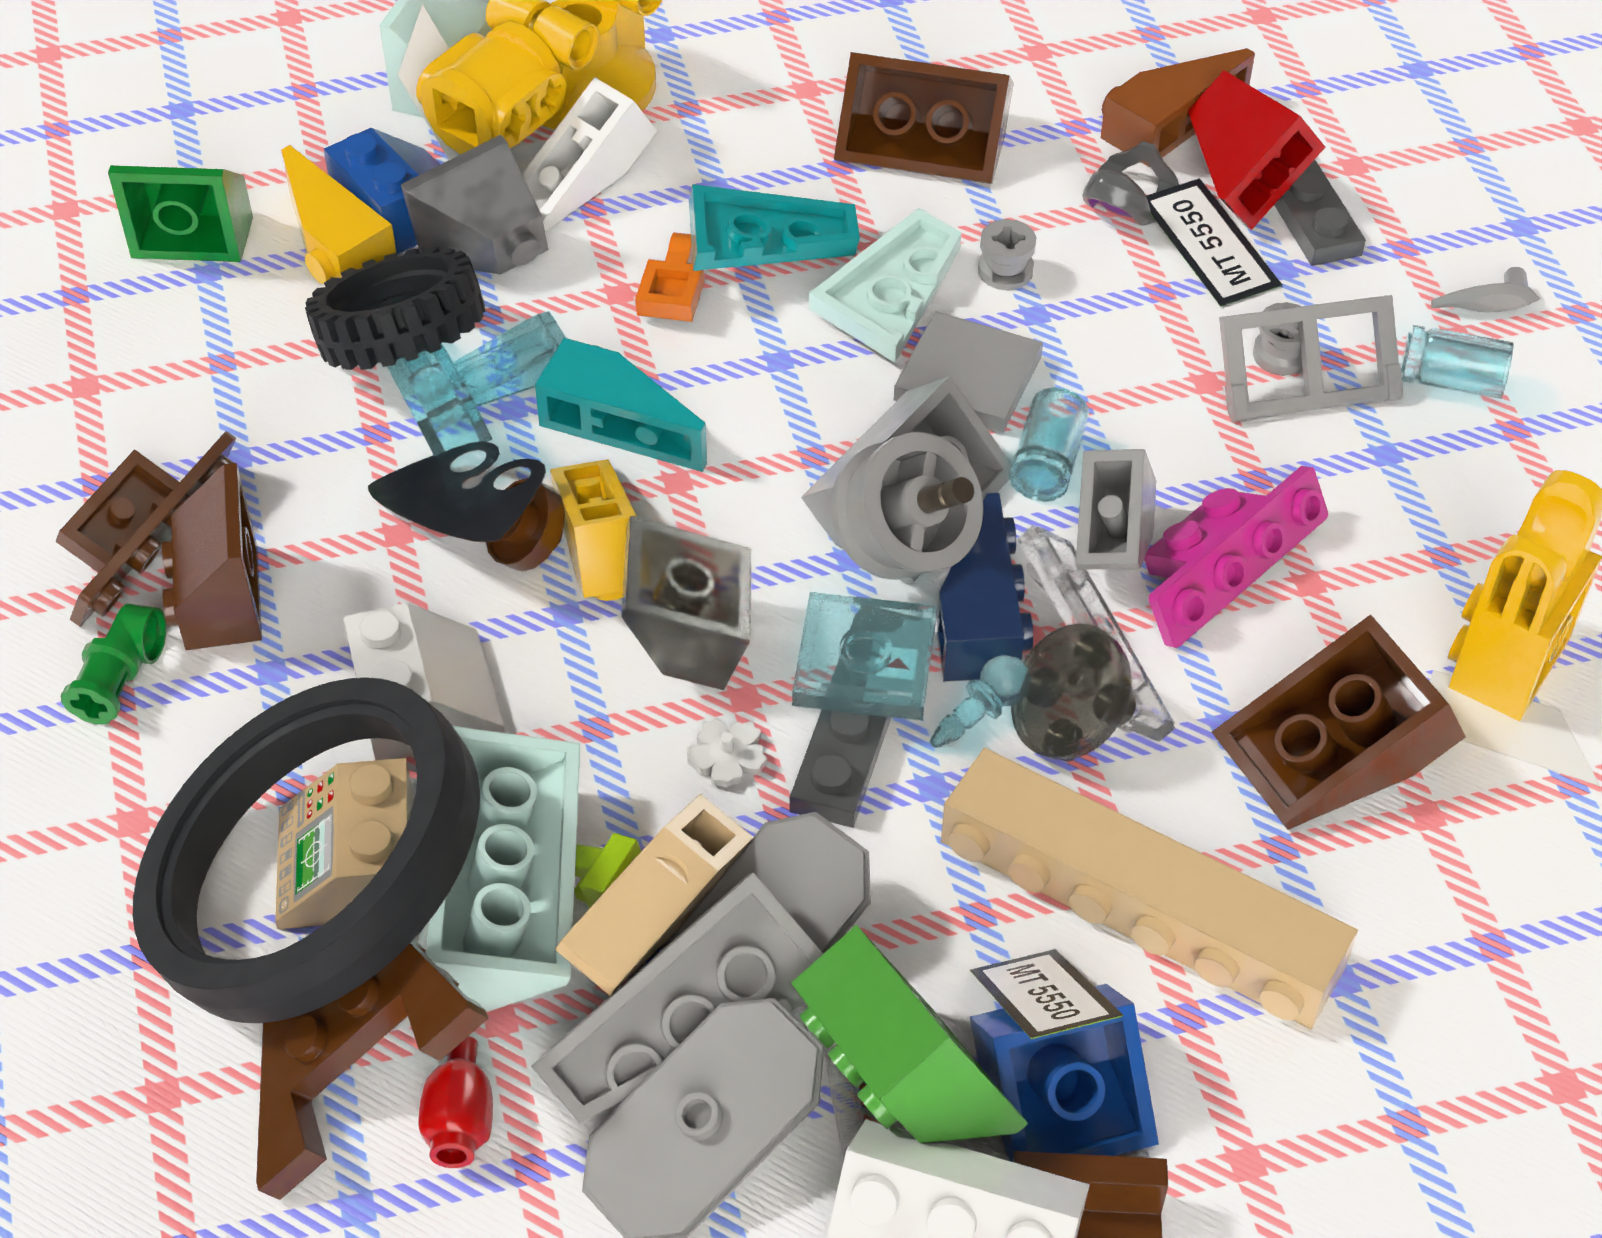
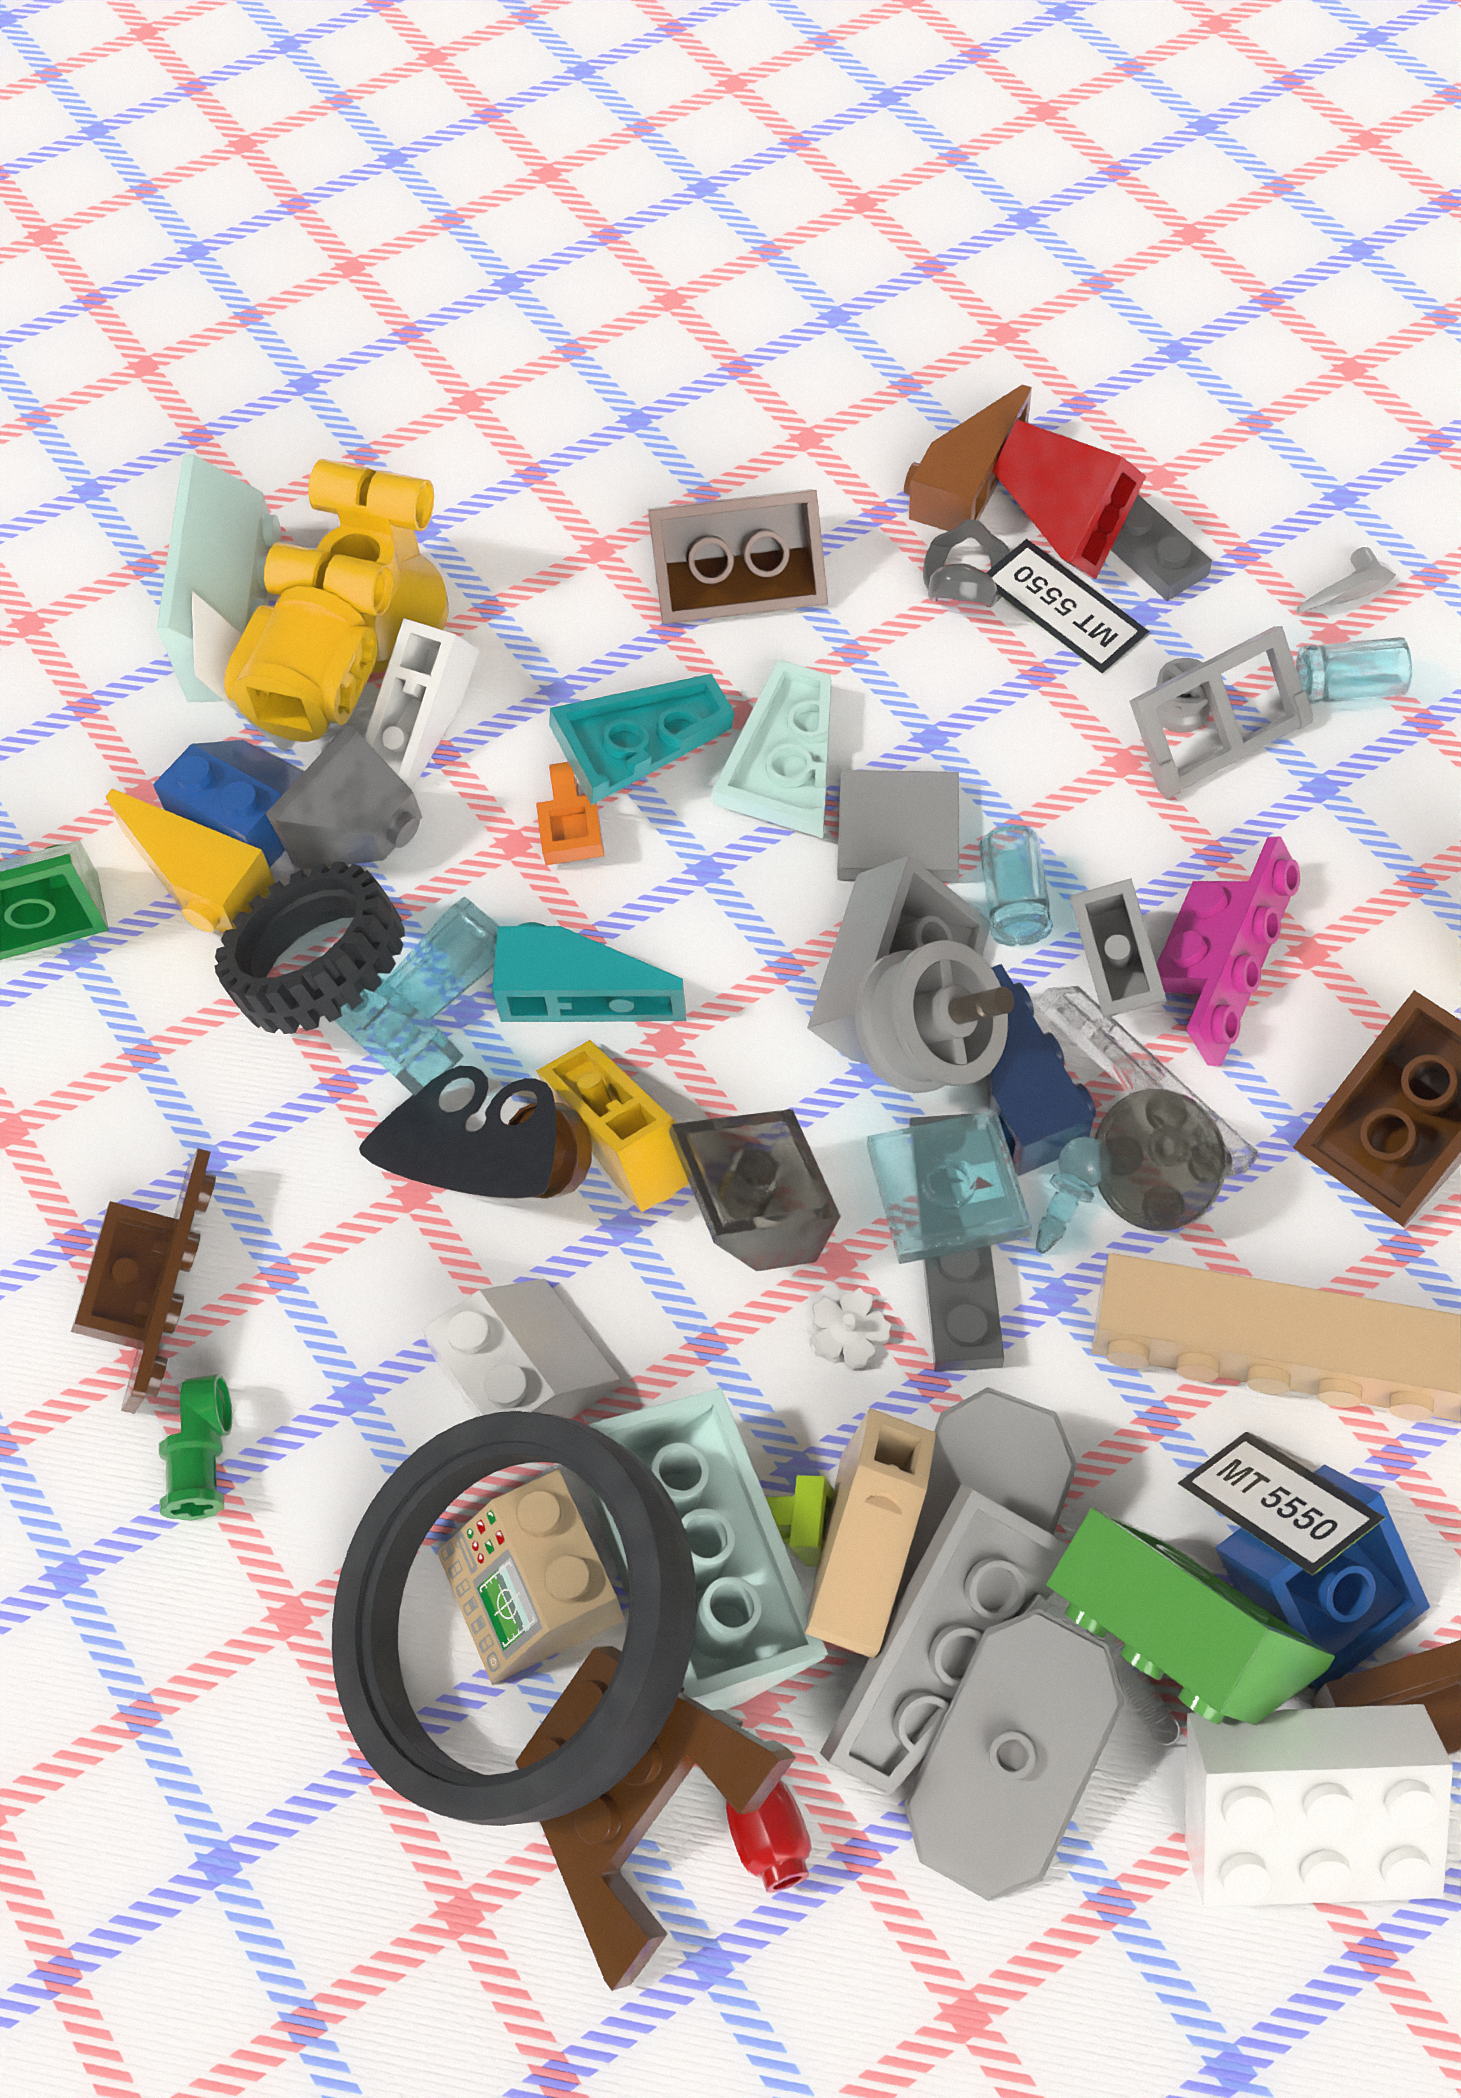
camera: 15 degrees left, 10 degrees up
reddish brown slope [161,463,262,650] -> none
light grey wheel [978,219,1037,290] -> none

